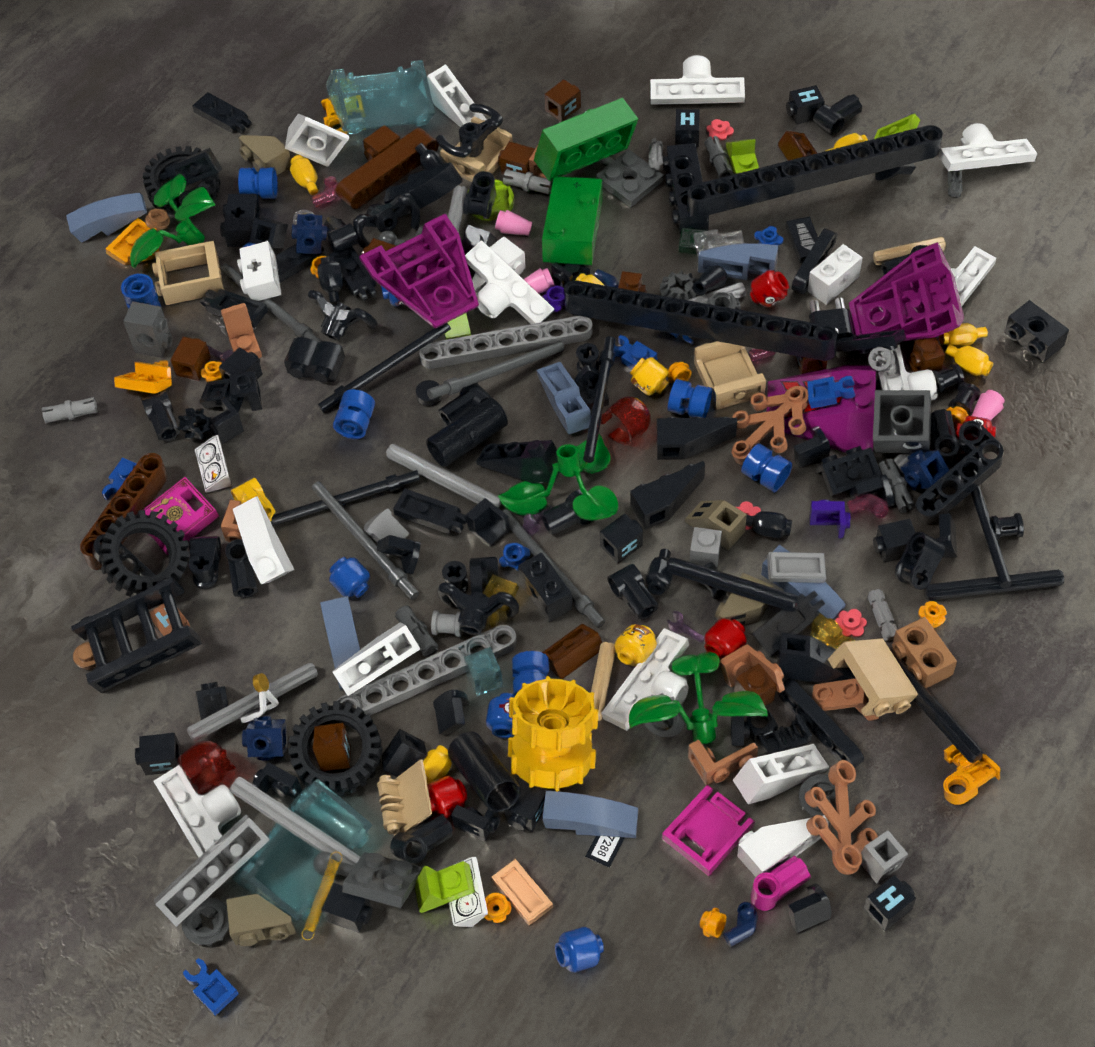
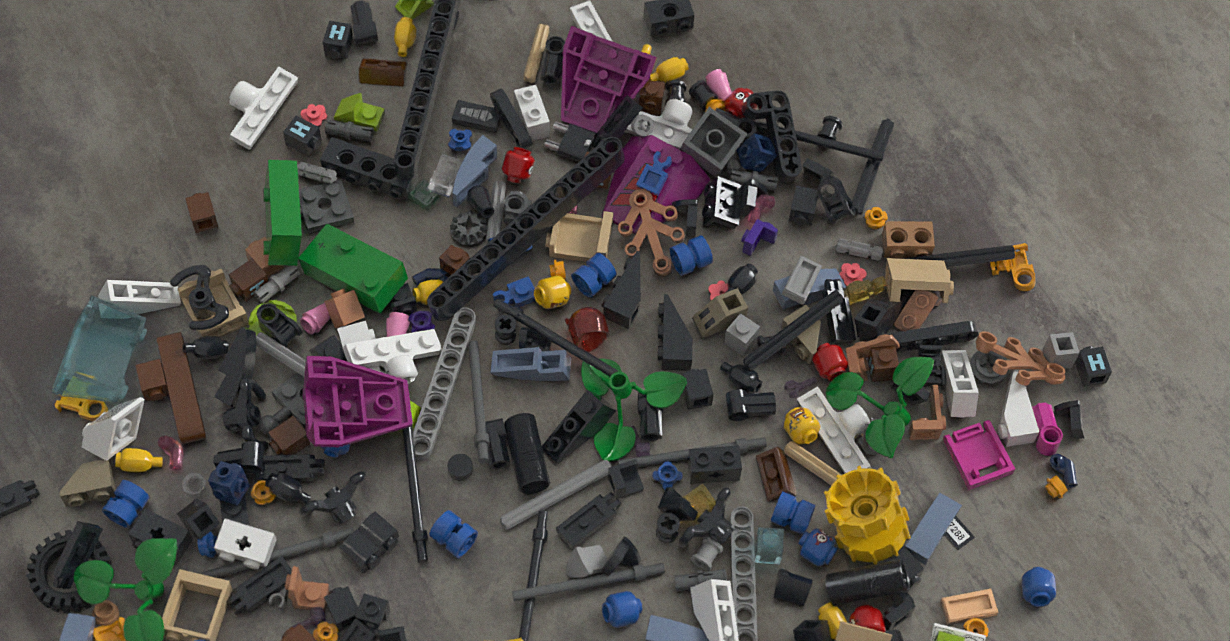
camera: 70 degrees left, 5 degrees up
none -> nougat brick [324,288,365,328]

